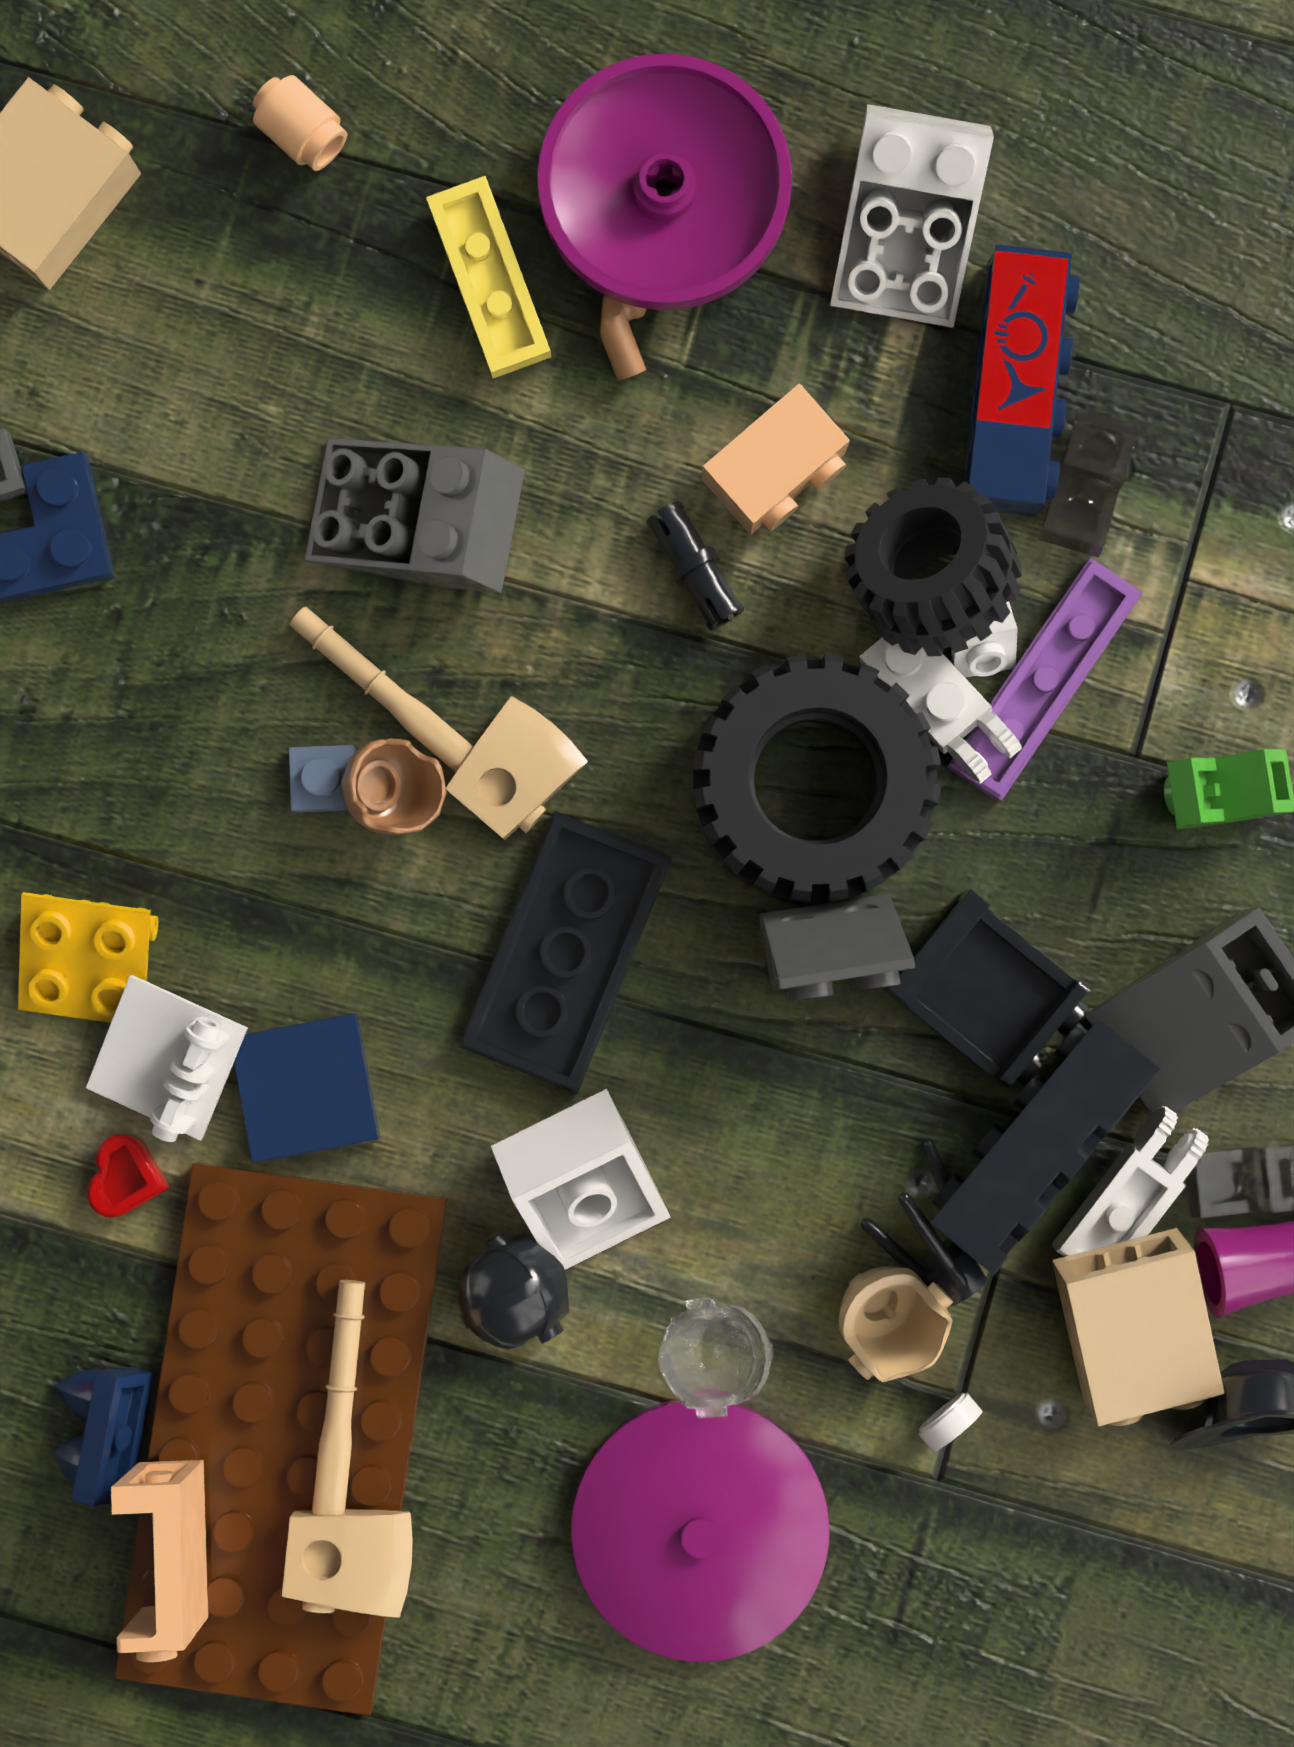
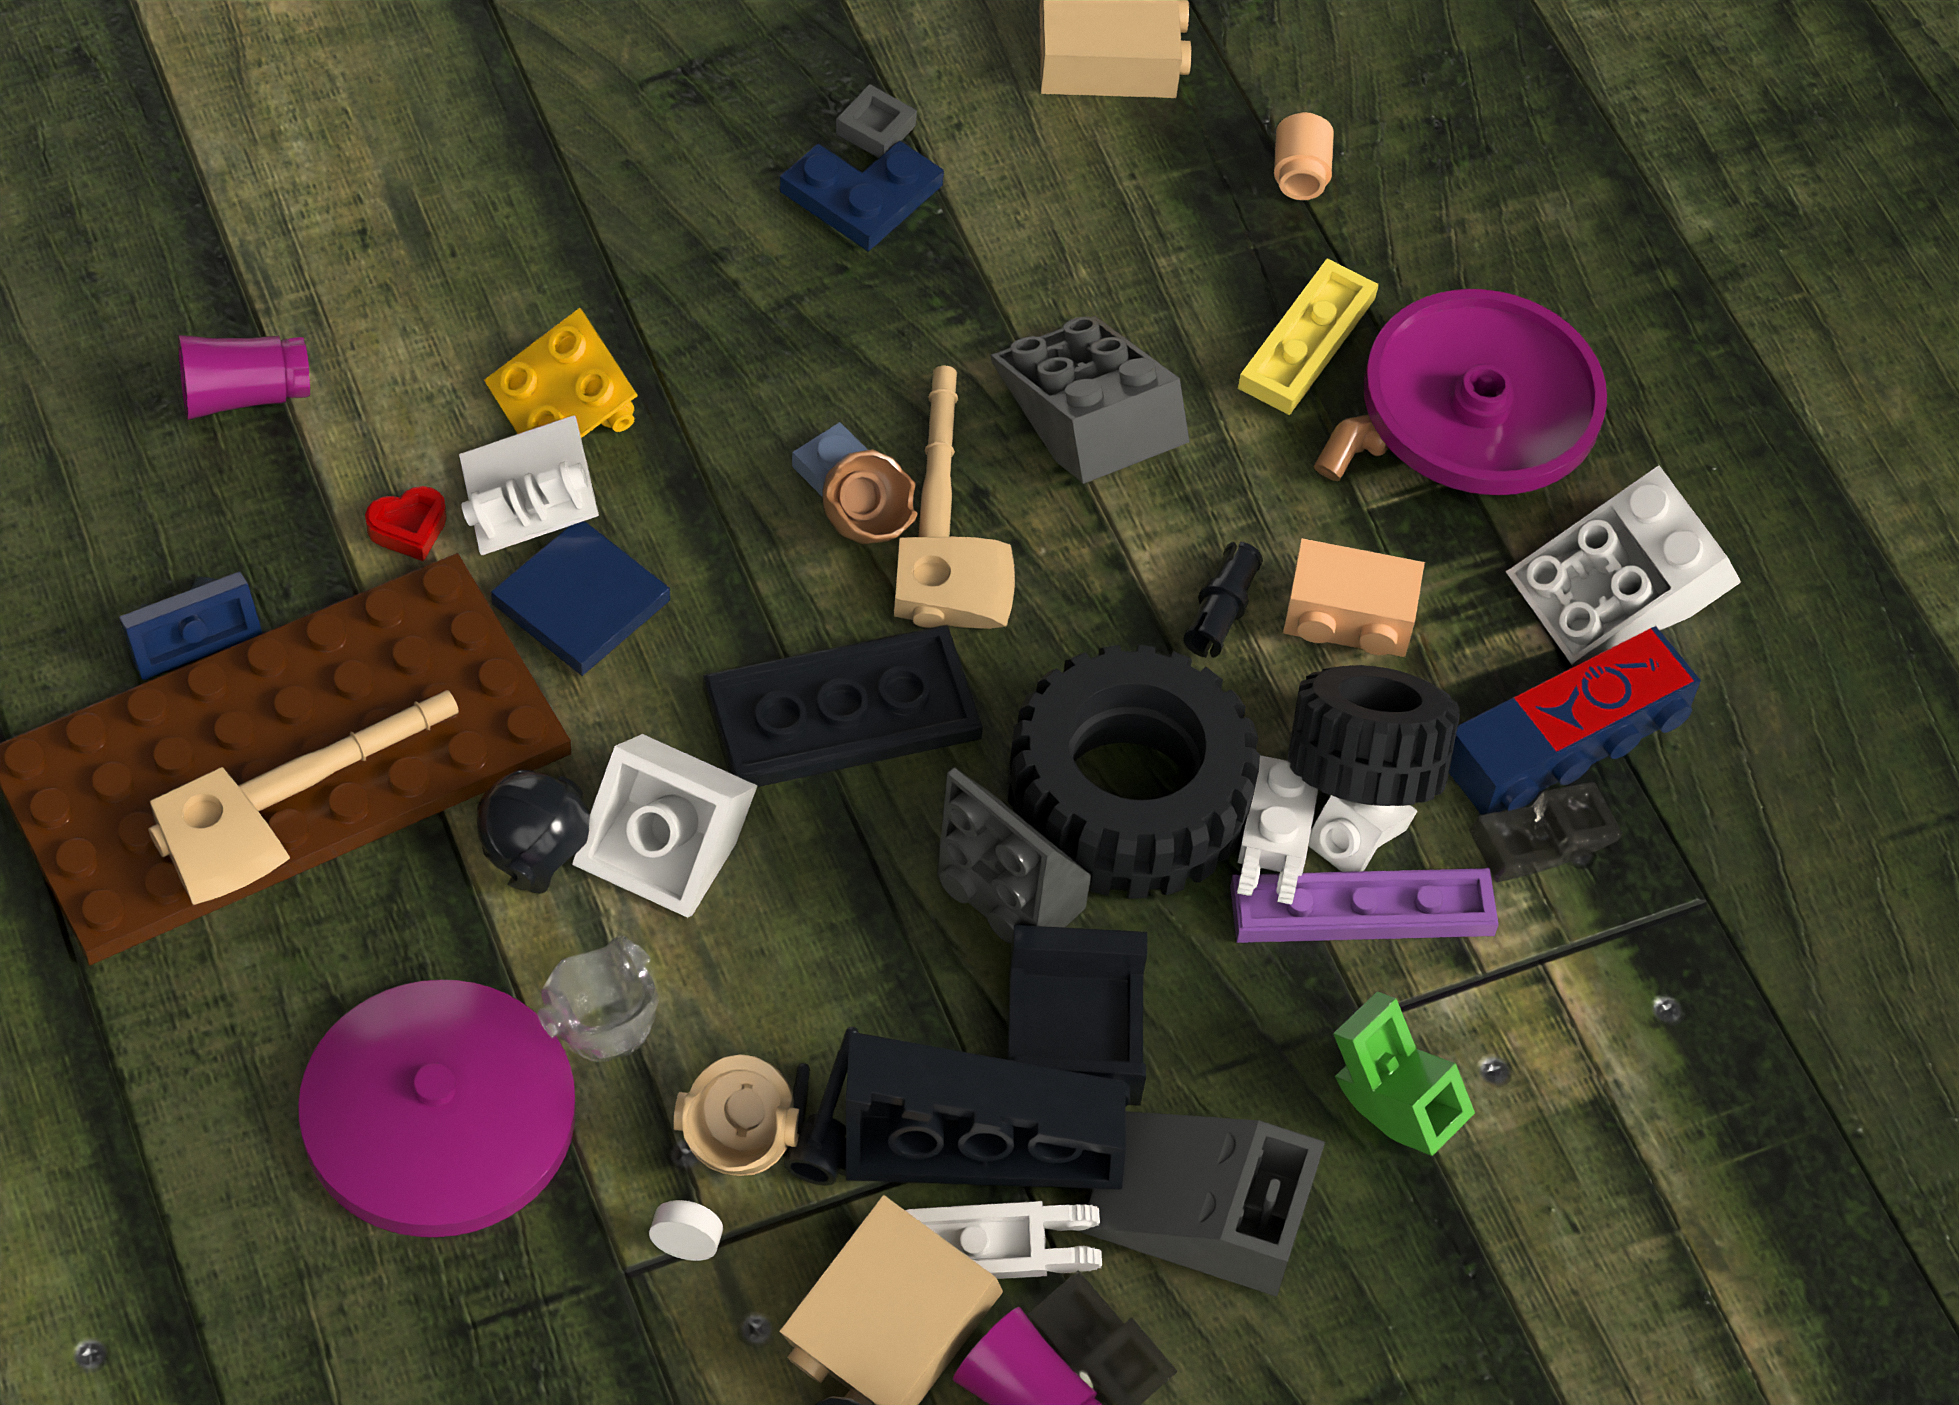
camera: 45 degrees right, 30 degrees down
light nougat panel [111,1460,208,1662] -> none

